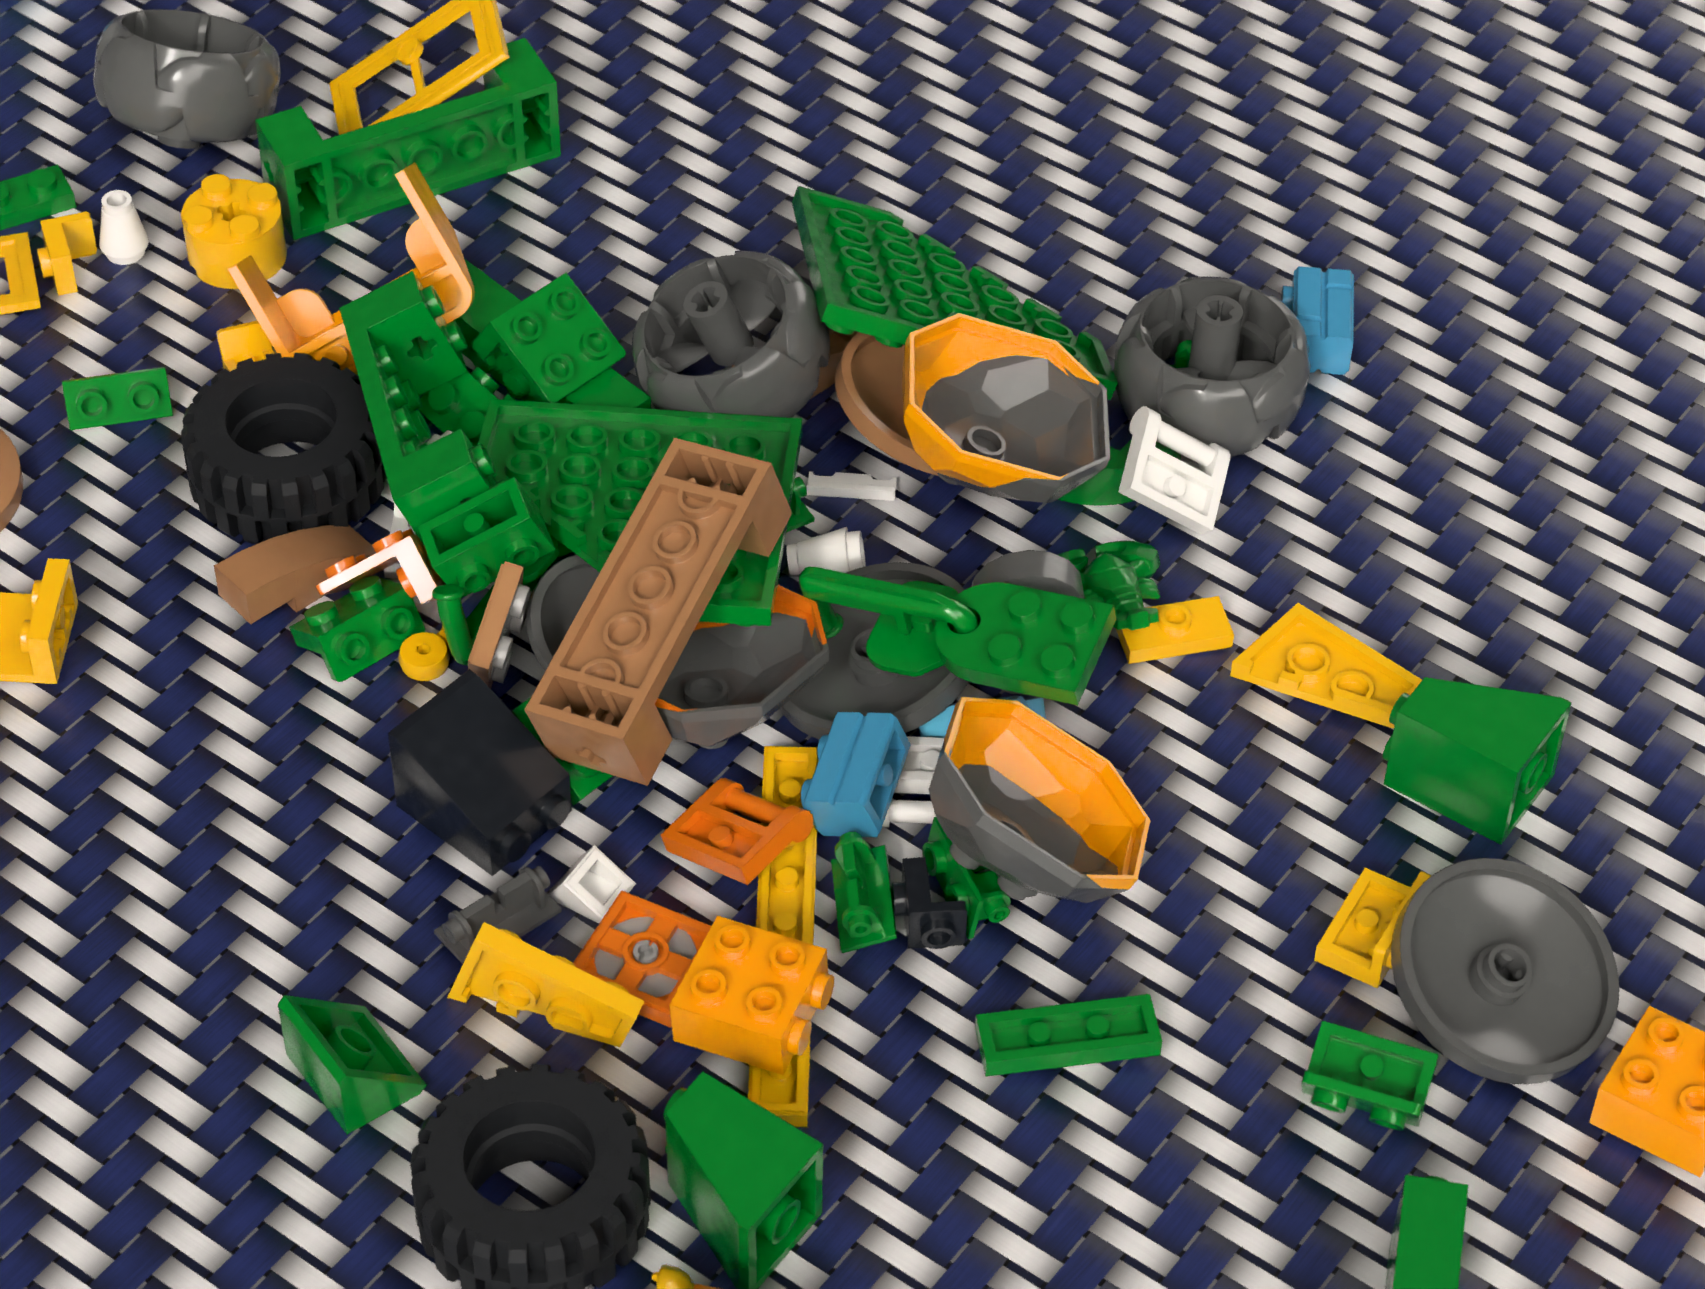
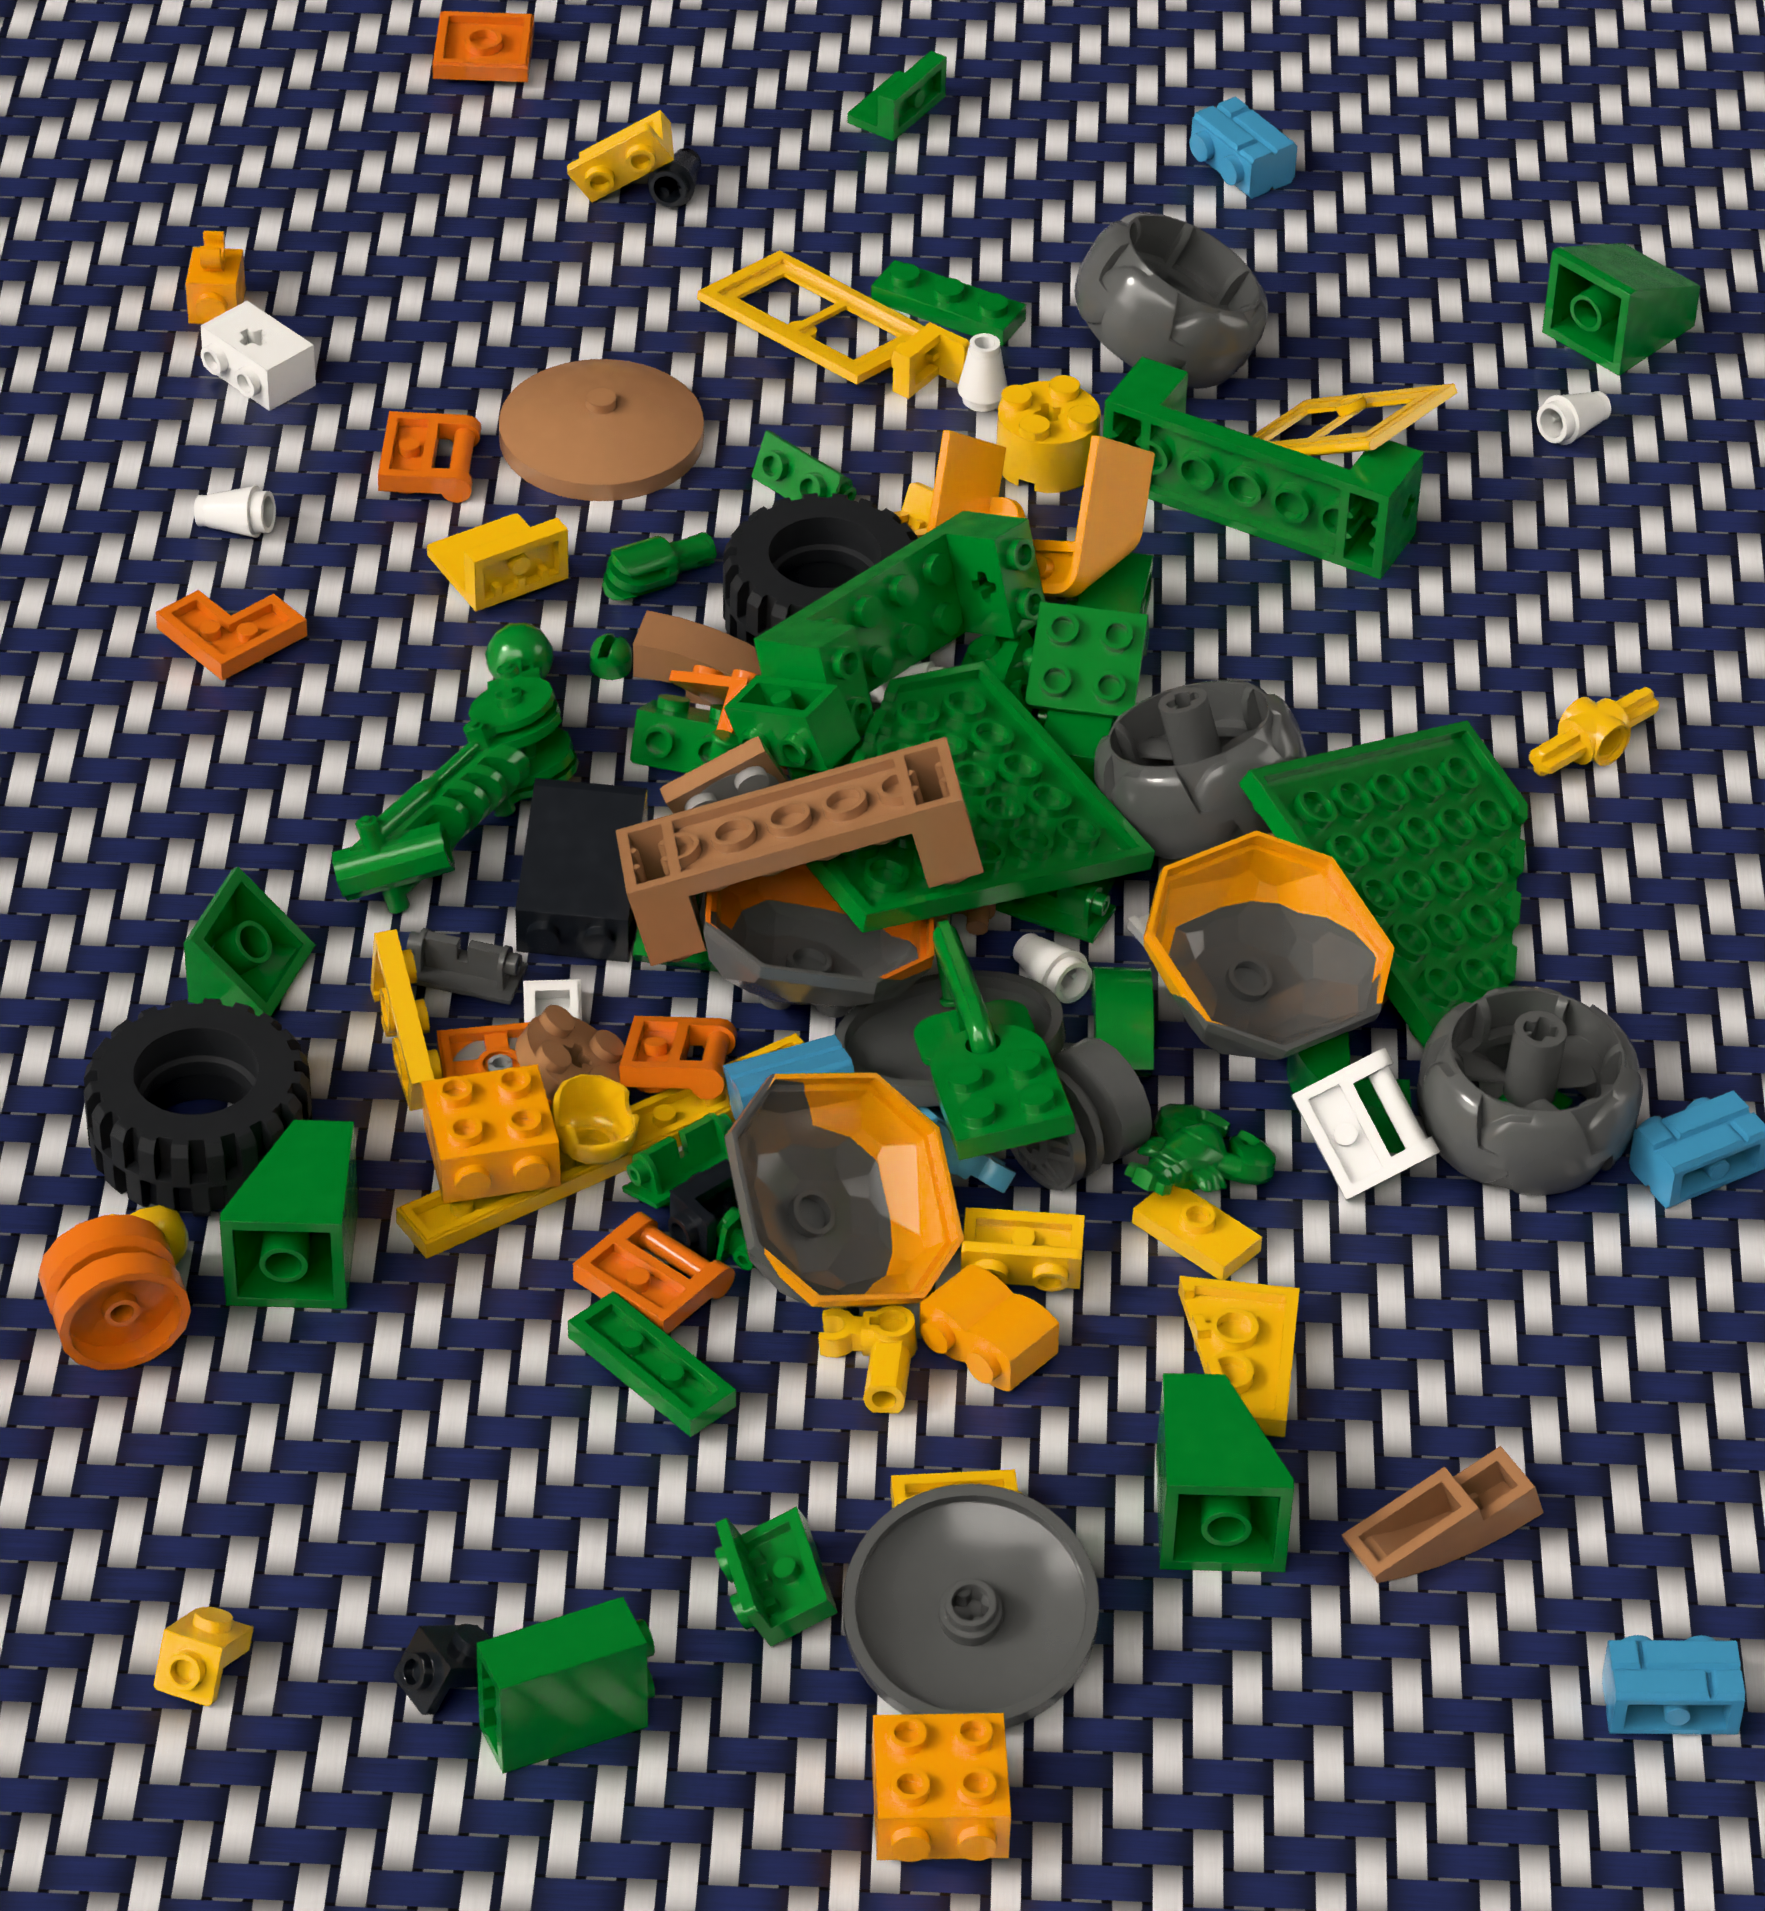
camera: 55 degrees right, 5 degrees down
none -> green piece [332,622,579,914]
none -> medium nougat plate [516,1005,625,1102]
none -> yellow hair [551,1074,640,1164]
none -> orange plate [573,1212,735,1335]
none -> green hinge [590,633,633,680]
none -> green arm [602,532,717,601]
none -> yellow bar [818,1305,918,1414]
none -> light orange brick [919,1265,1059,1392]
none -> yellow bracket [960,1207,1085,1292]
none -> green brick [1091,967,1154,1076]
none -> medium nougat slope [1341,1446,1544,1583]
none -> yellow axle [1528,687,1659,776]

